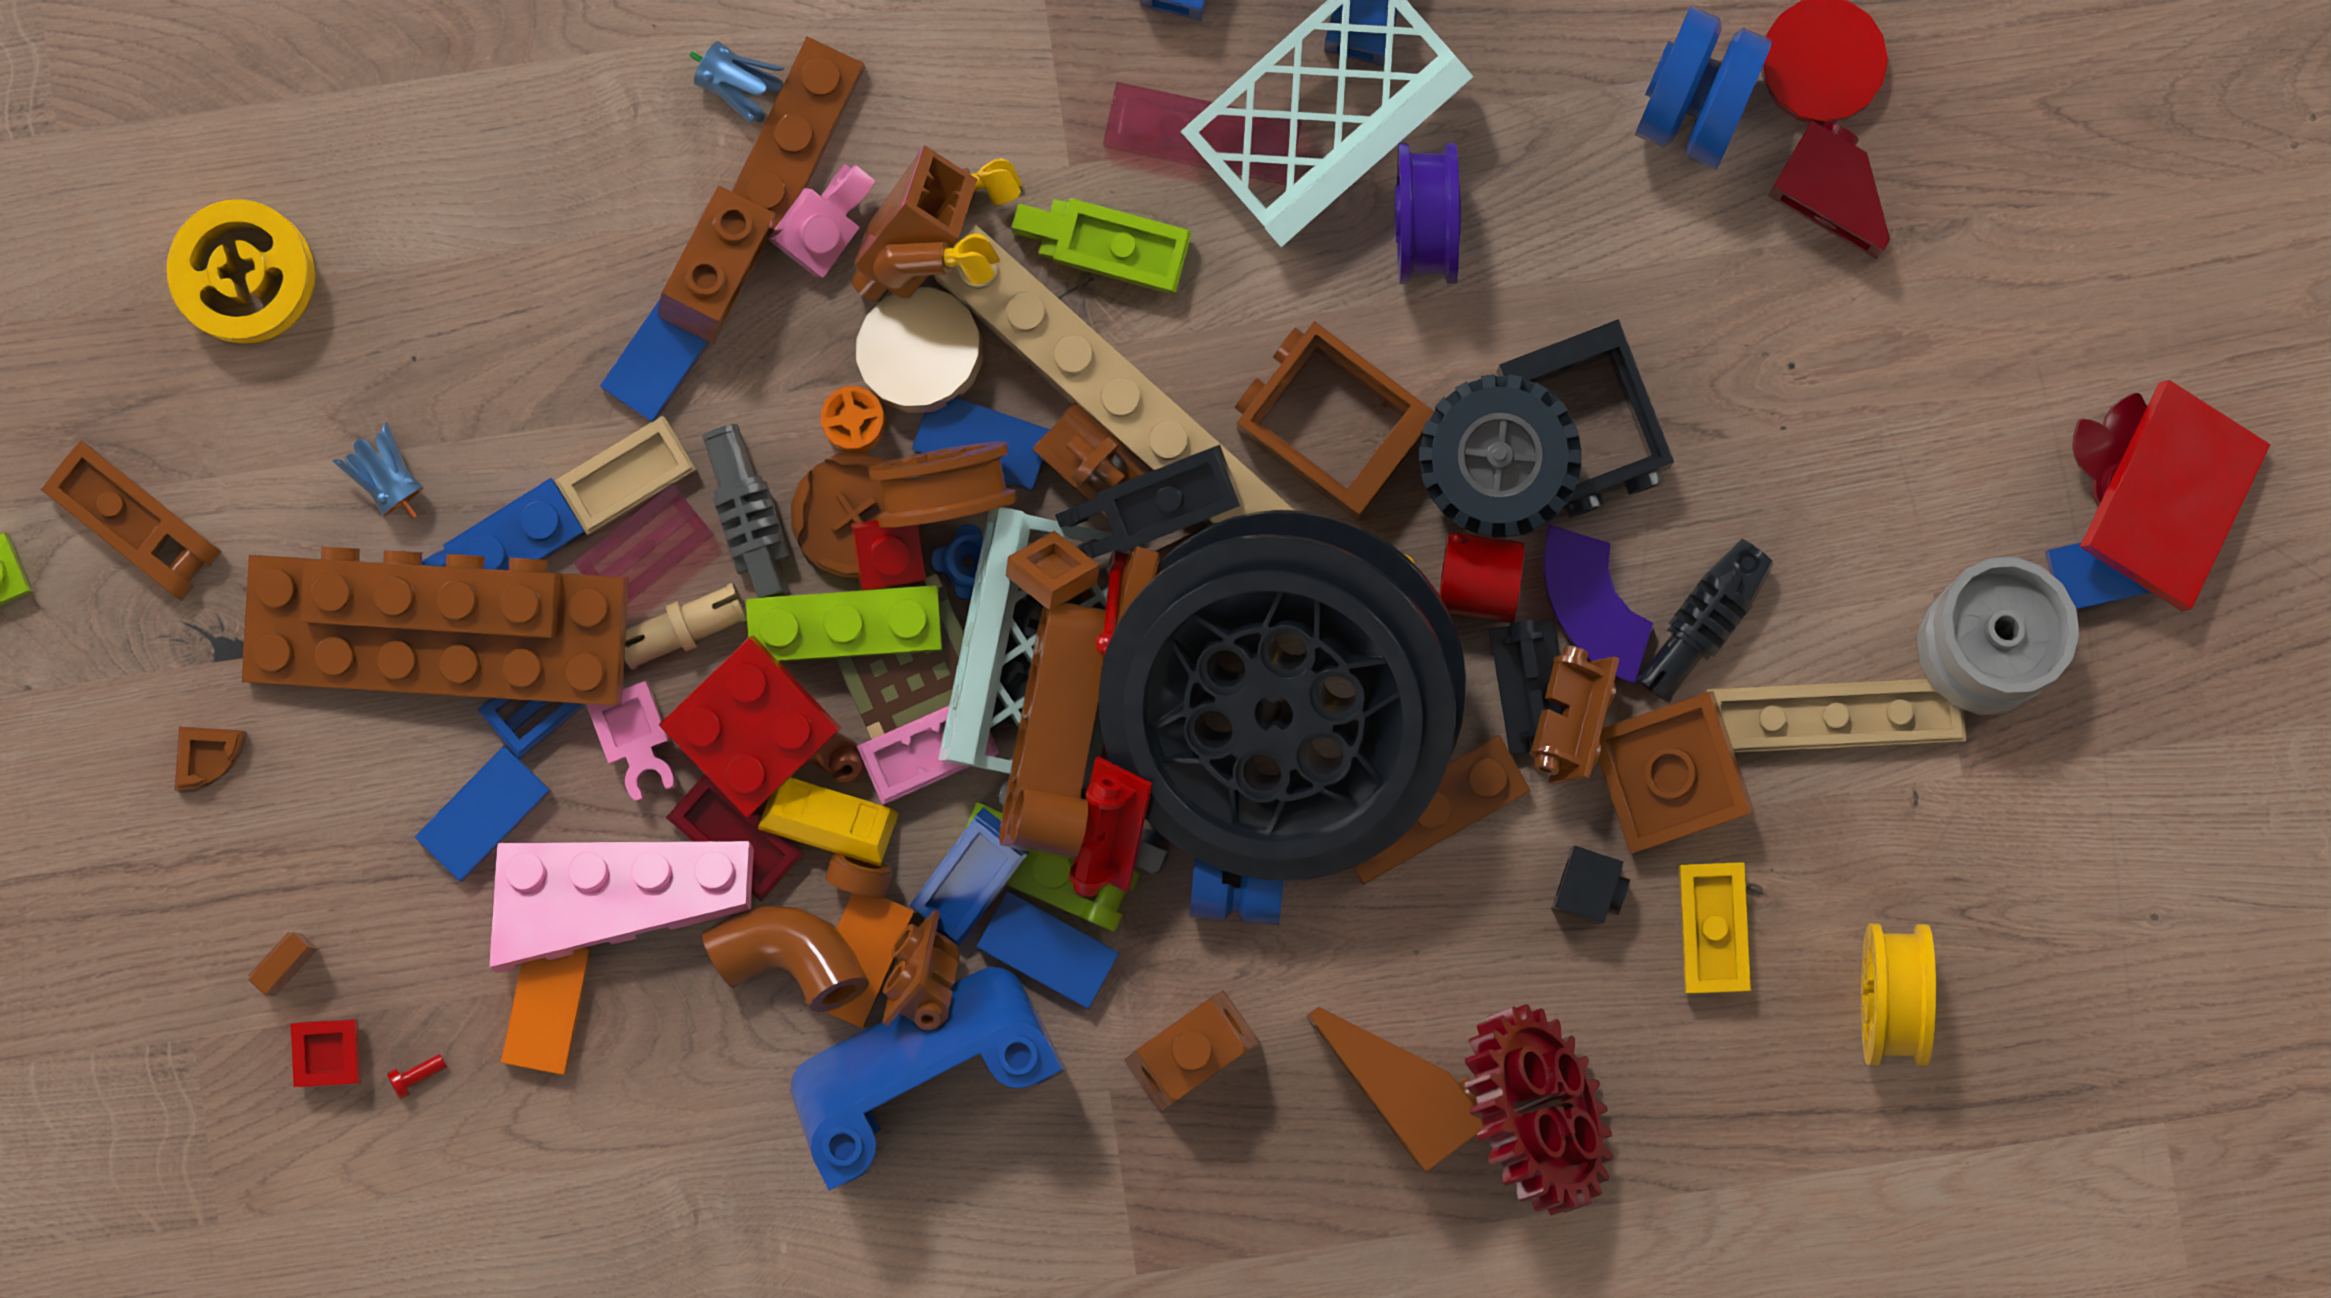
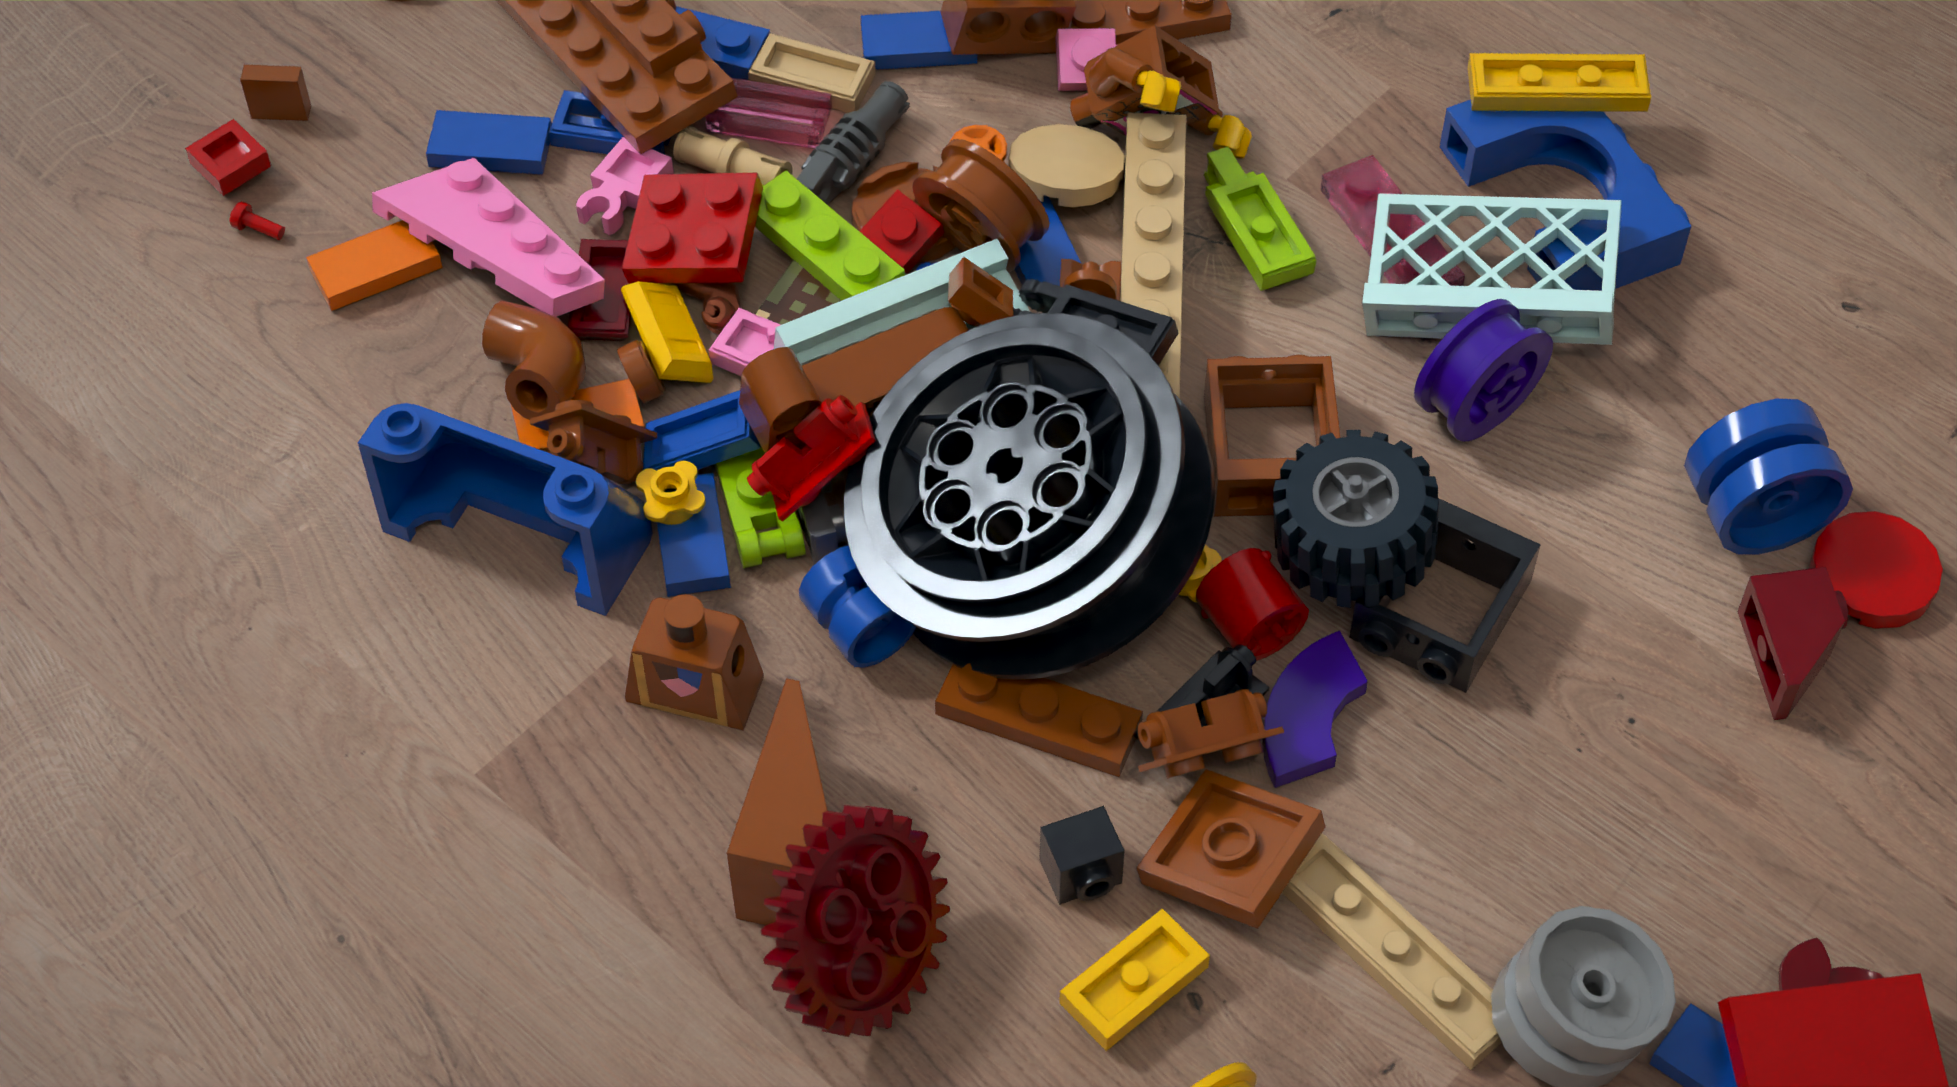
camera: 45 degrees right, 30 degrees down
black hinge [1636,539,1773,703] -> none
none -> yellow plate [636,461,706,525]

